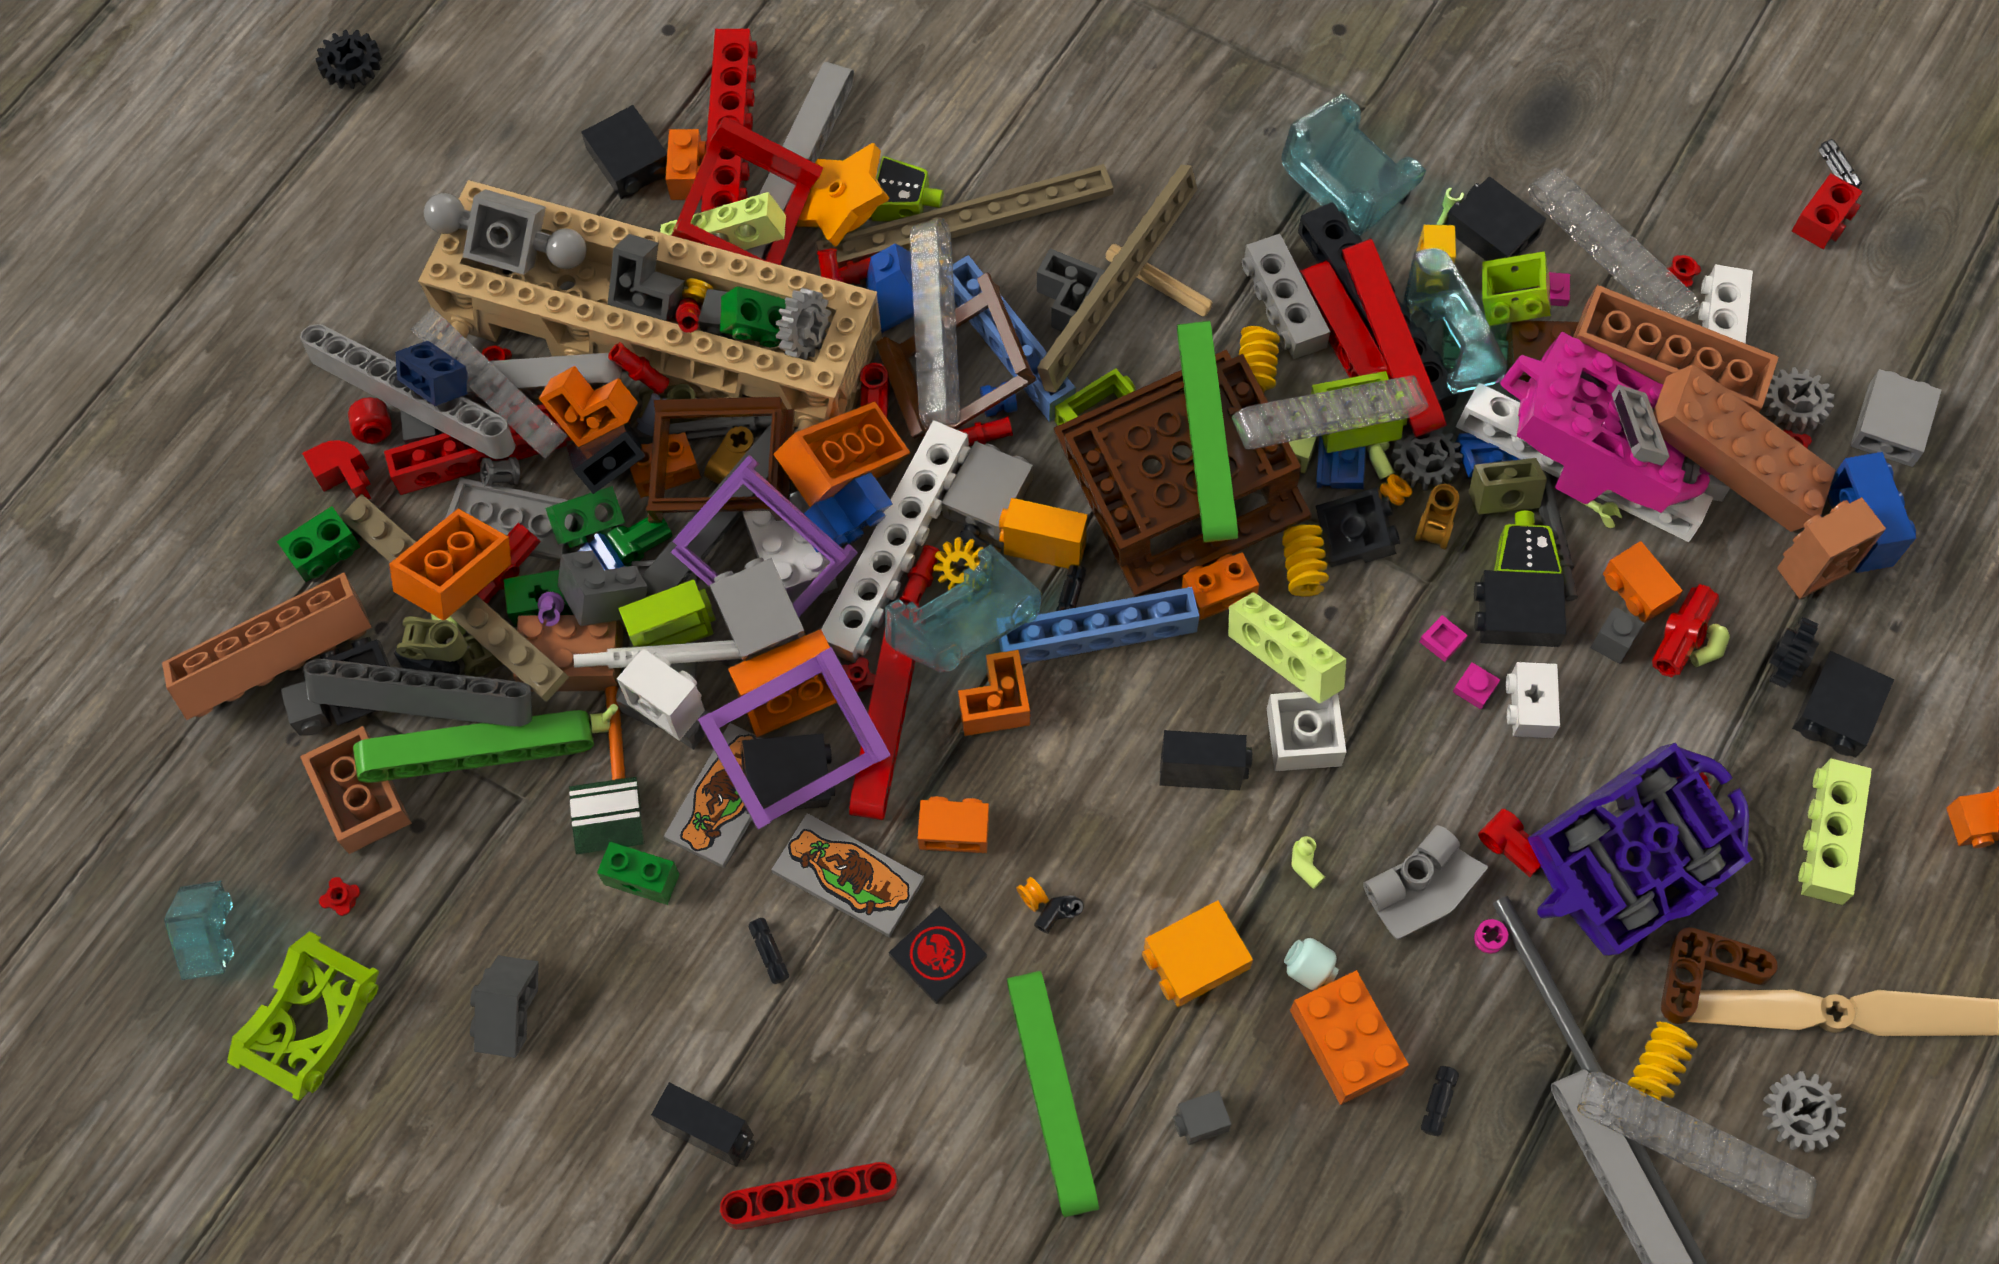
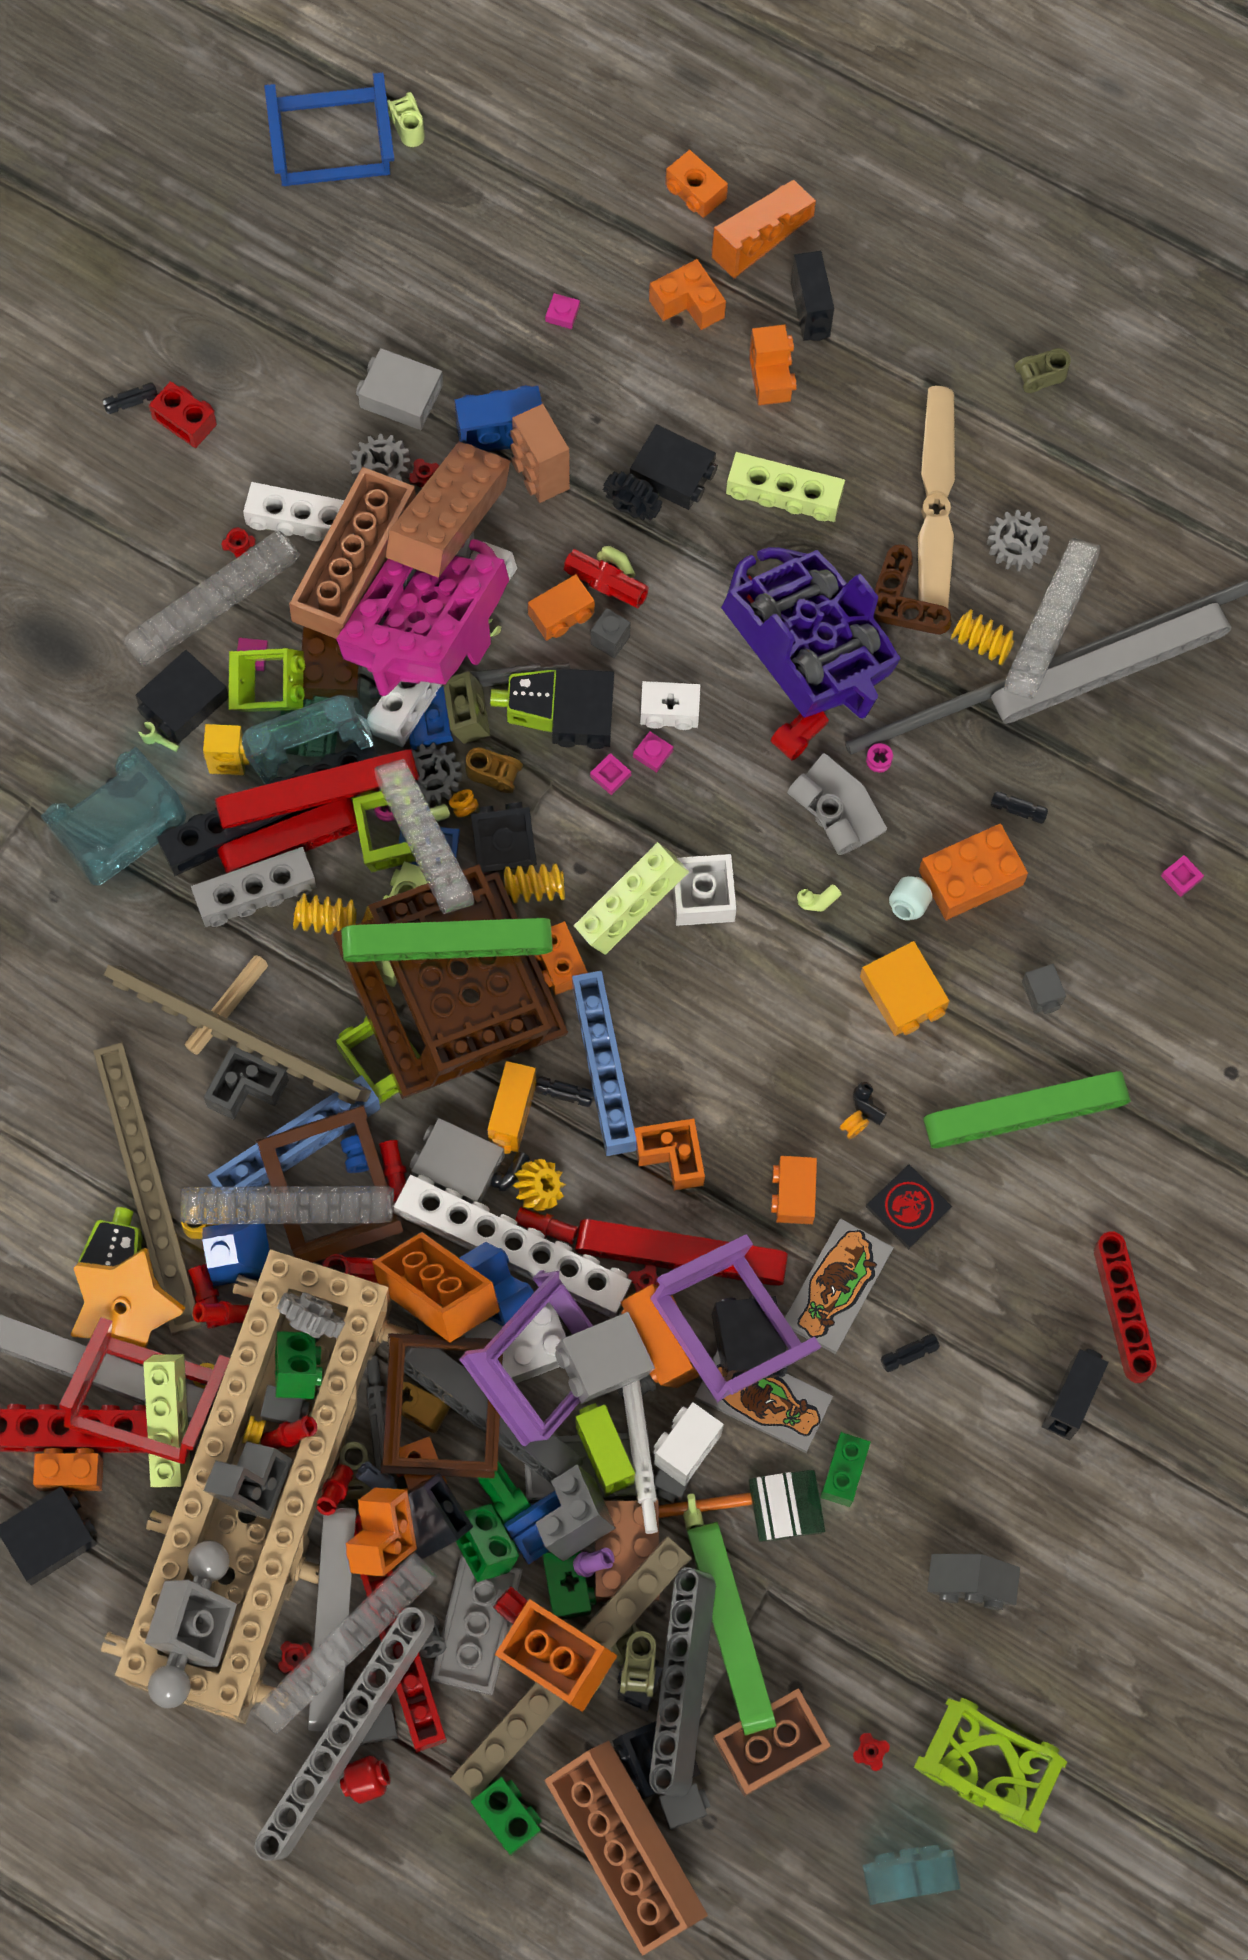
camera: 95 degrees left, 5 degrees up
red brick [302,440,371,500] -> none
dark blue brick [395,340,468,406] -> none
clear light blue windscreen [885,544,1042,673] -> none
black brick [1159,730,1252,790] -> none
light grey plate [1612,384,1669,466] -> none

